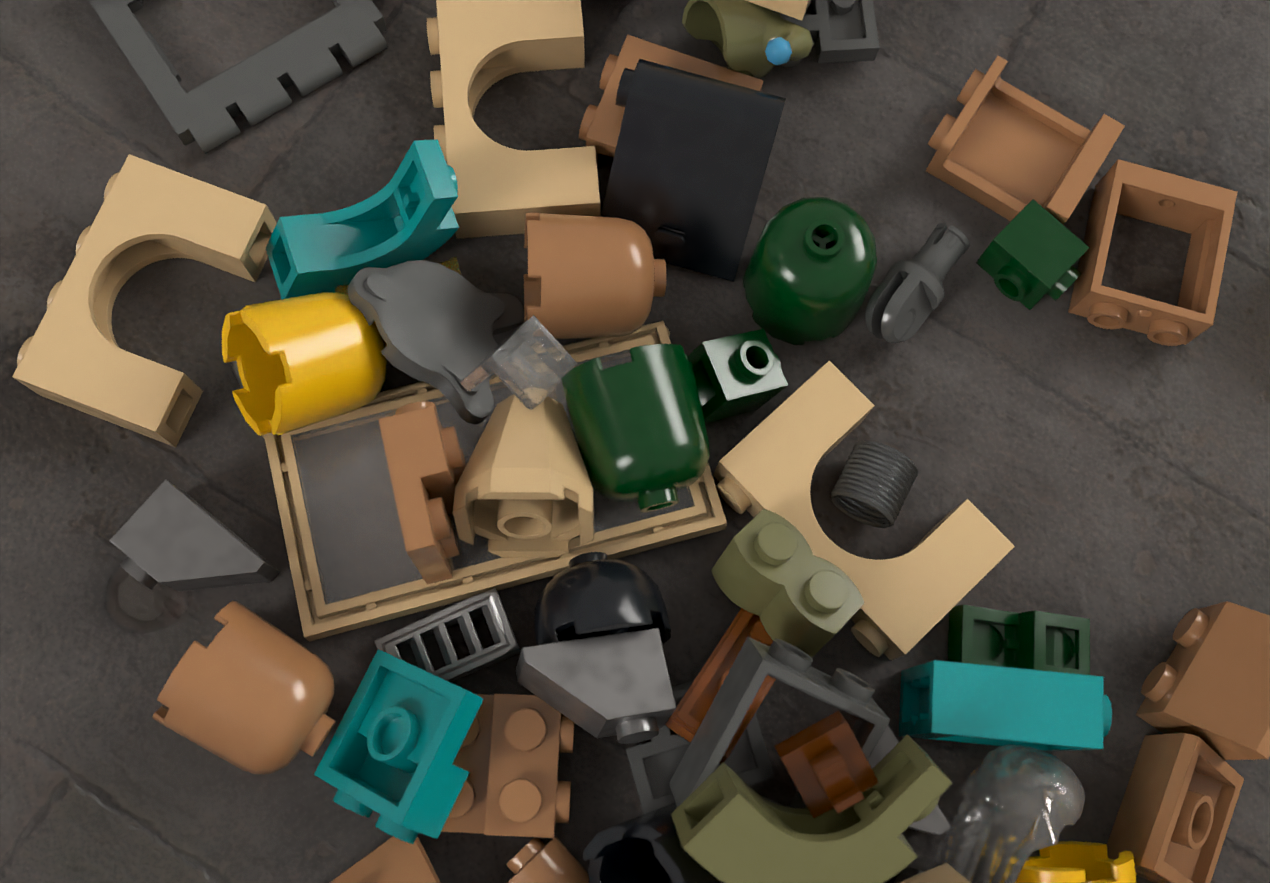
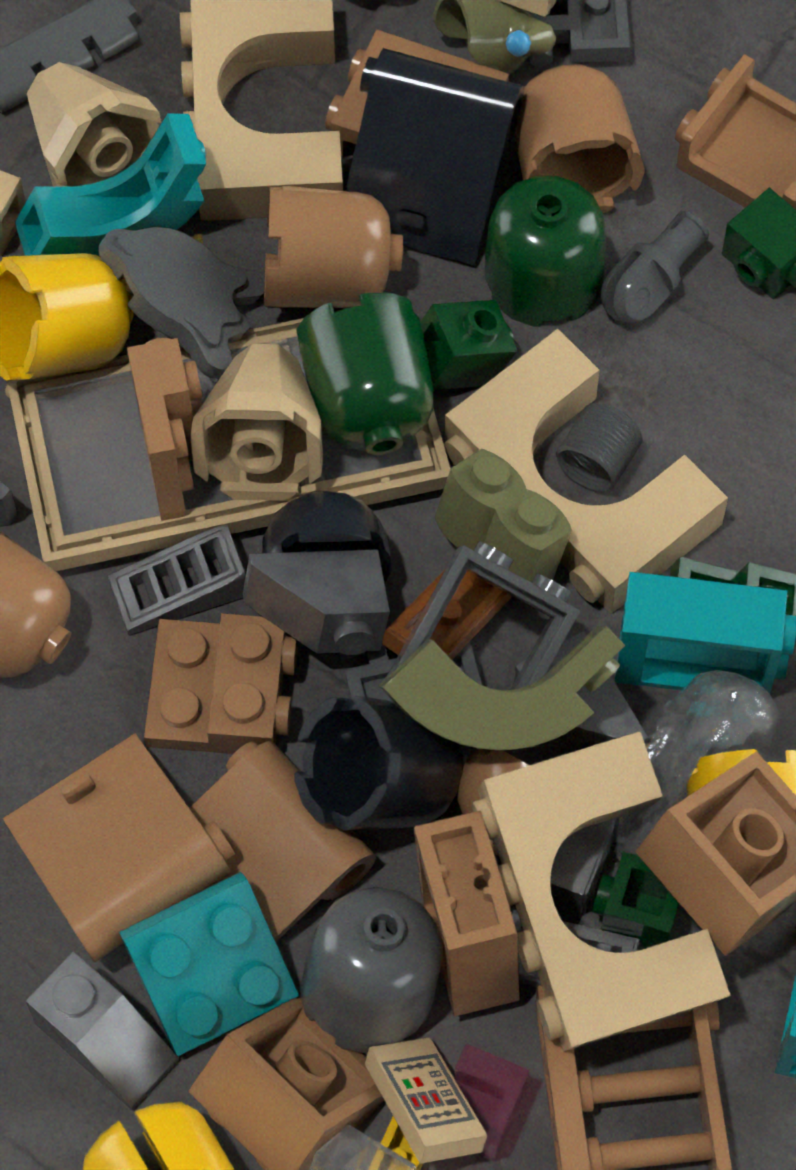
camera: 10 degrees right, 10 degrees down
teal plate [314,649,484,844] -> none
clear panel [460,315,578,409] -> none
reddish brown tile [774,710,879,819] -> none
none -> tan cone [27,62,162,187]
none -> medium nougat cylinder [514,64,645,213]

